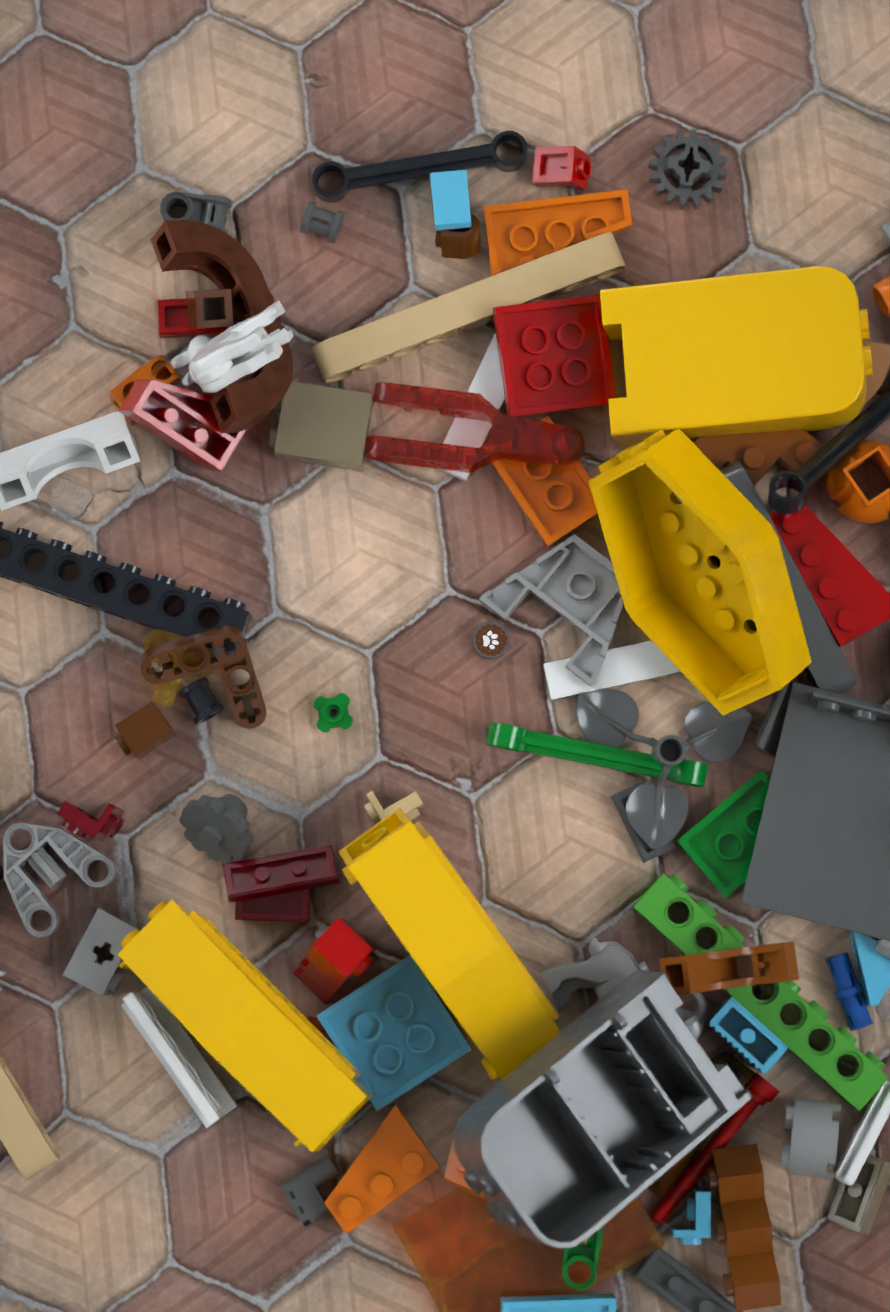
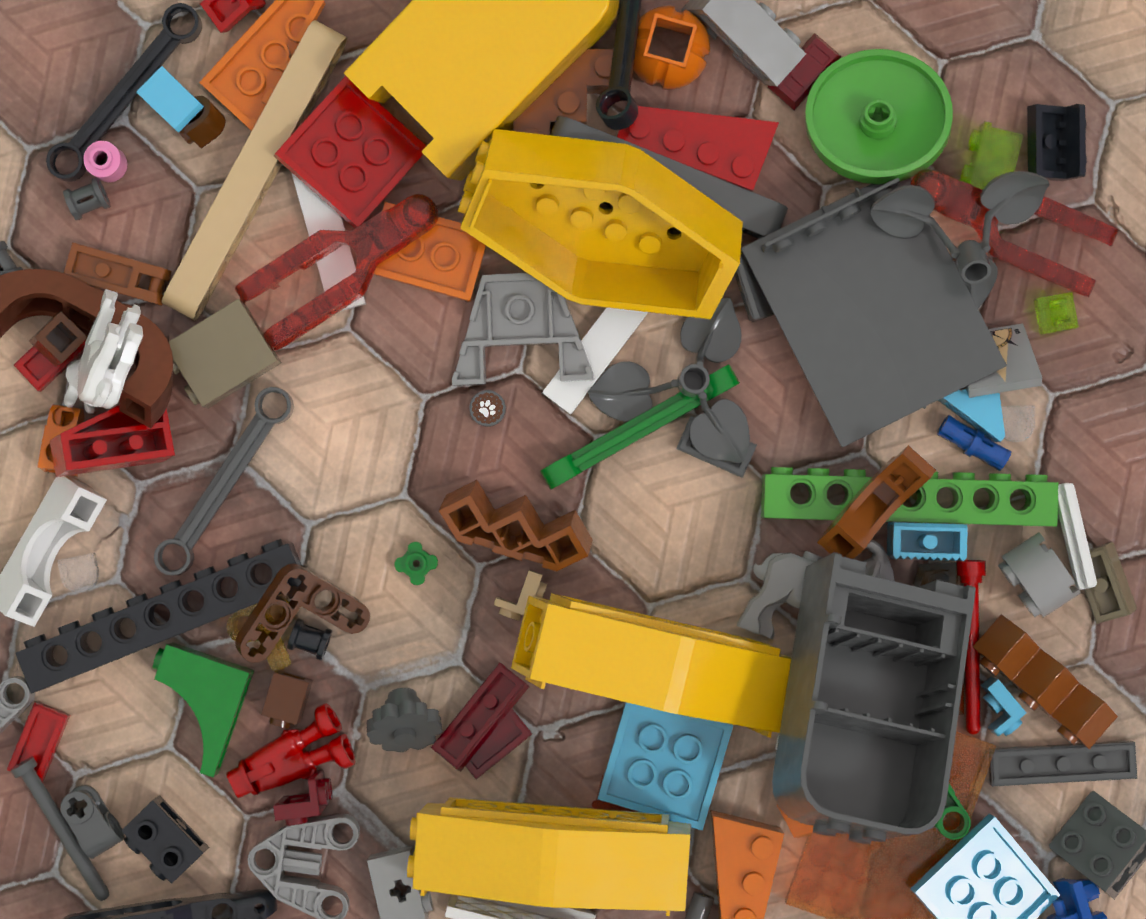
camera: 45 degrees left, 5 degrees up
red wedge [293,917,376,1004] -> none
green plate [676,769,770,898] -> none
none -> dark orange plate [64,242,172,306]
none -> bright pink brick [84,141,127,182]
none -> green arch [152,642,255,777]
none -> dark grey piece [154,387,294,575]
none -> red piece [226,703,356,798]
none -> dark orange brick [439,480,593,572]

